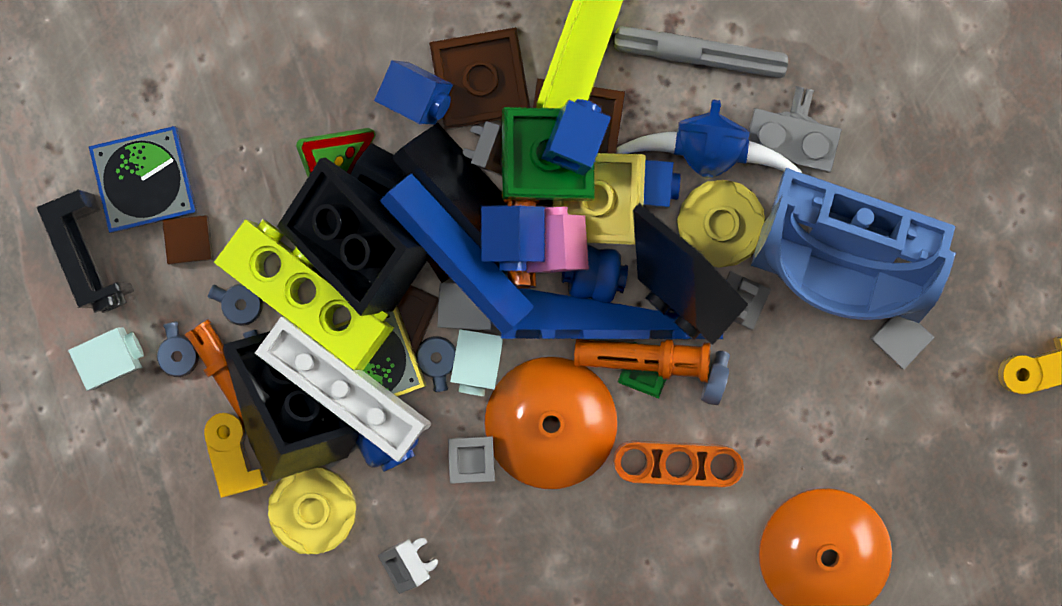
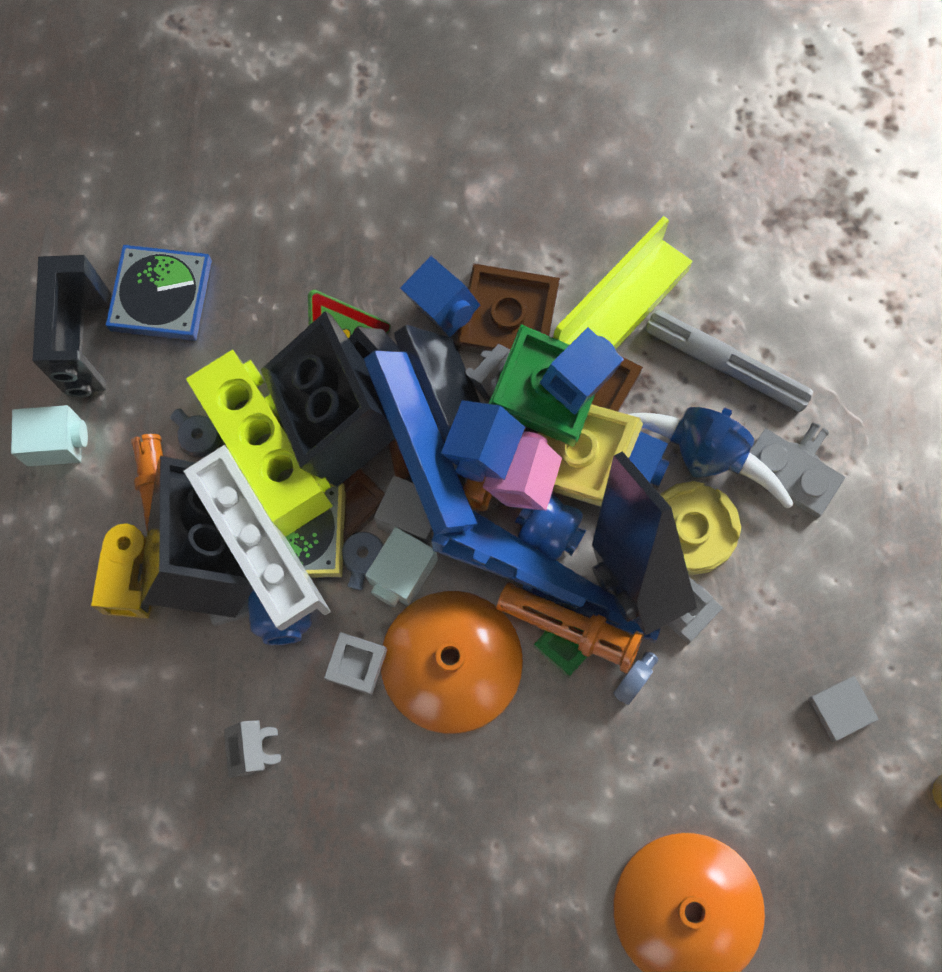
camera: 25 degrees right, 15 degrees down
sand blue piece [157,321,199,377] -> none
reddish brown tile [162,215,213,265] -> none
light yellow tile [268,467,357,554] -> none
orange beam [613,440,744,487] -> none
medium blue piece [751,168,956,323] -> none

